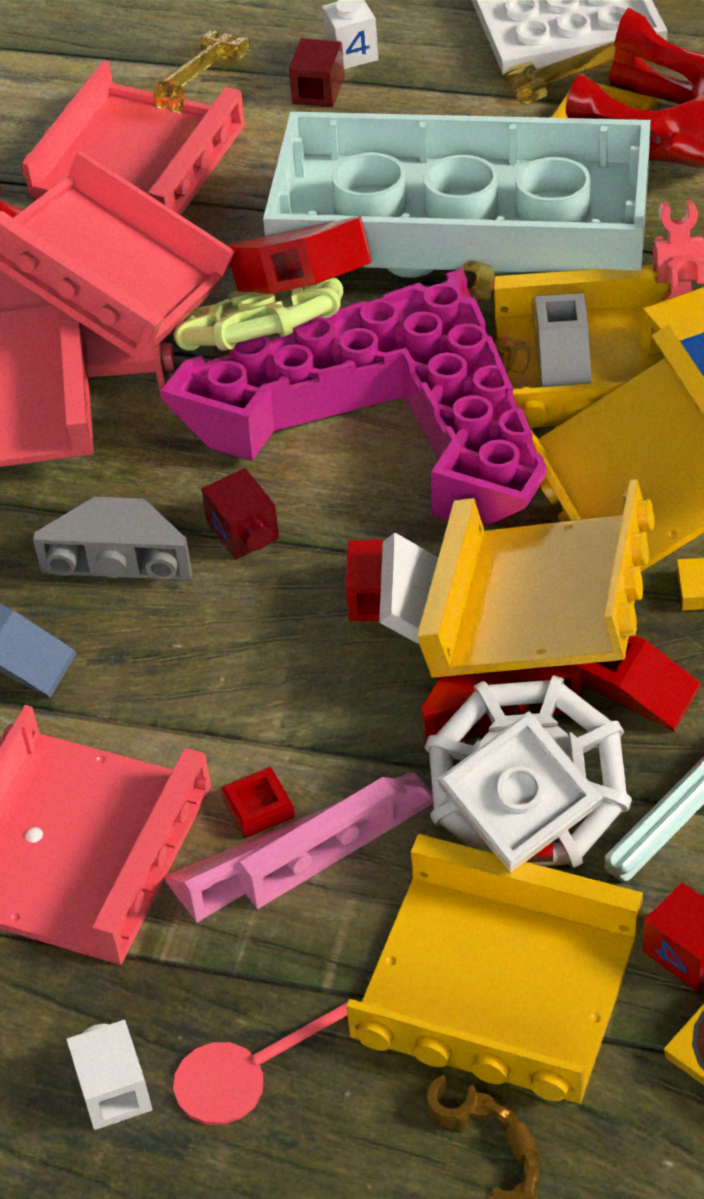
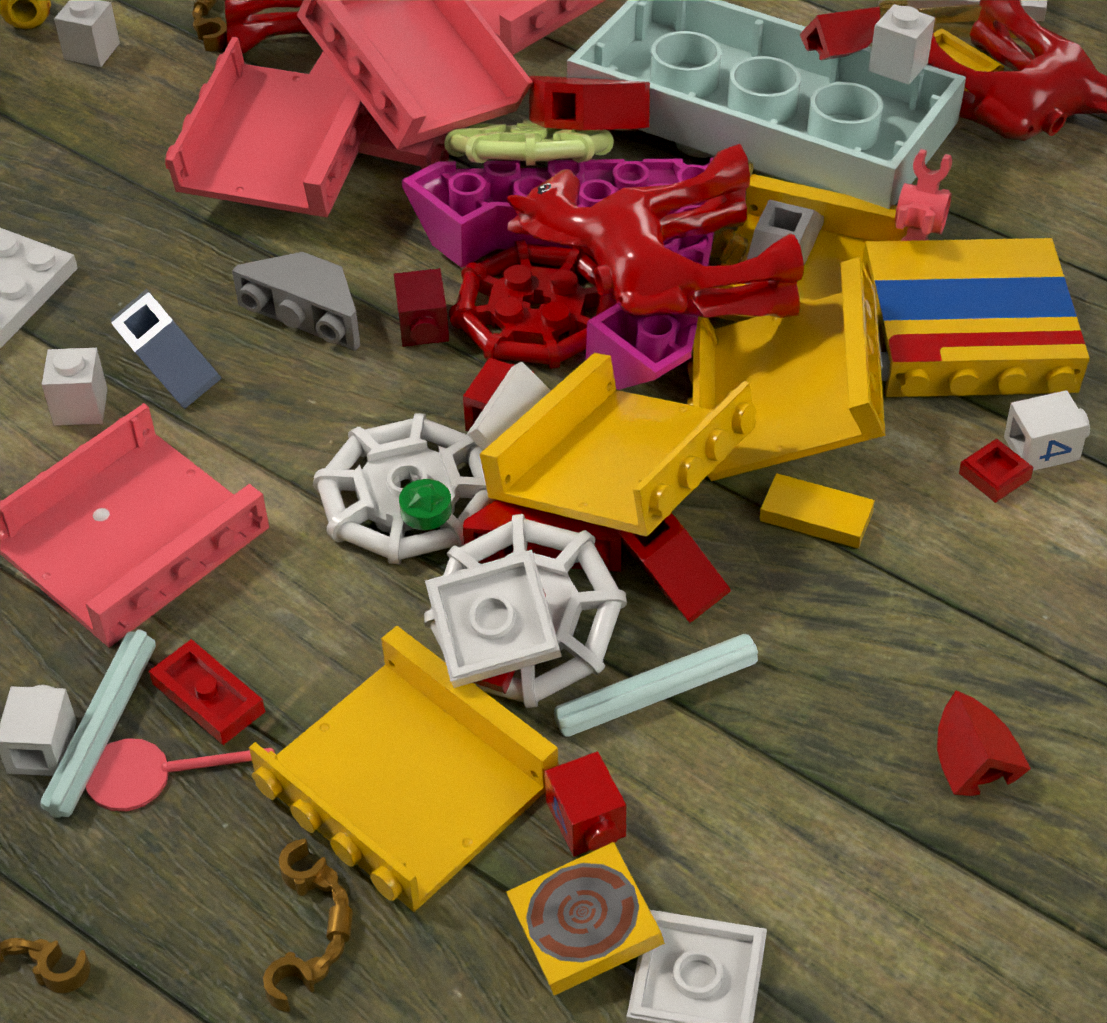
camera: 20 degrees right, 0 degrees up
bright pink wedge [165,772,433,922] -> none
red tile [220,766,295,839] -> none
none -> light aqua axle [40,629,156,818]
none -> red plate [149,639,265,745]
none -> white plate [313,413,496,565]
none -> green tile [399,479,452,530]
none -> red plate [449,239,617,369]
none -> red animal [507,144,804,318]
none -> red brick [799,6,881,60]
none -> white brick [868,4,935,85]

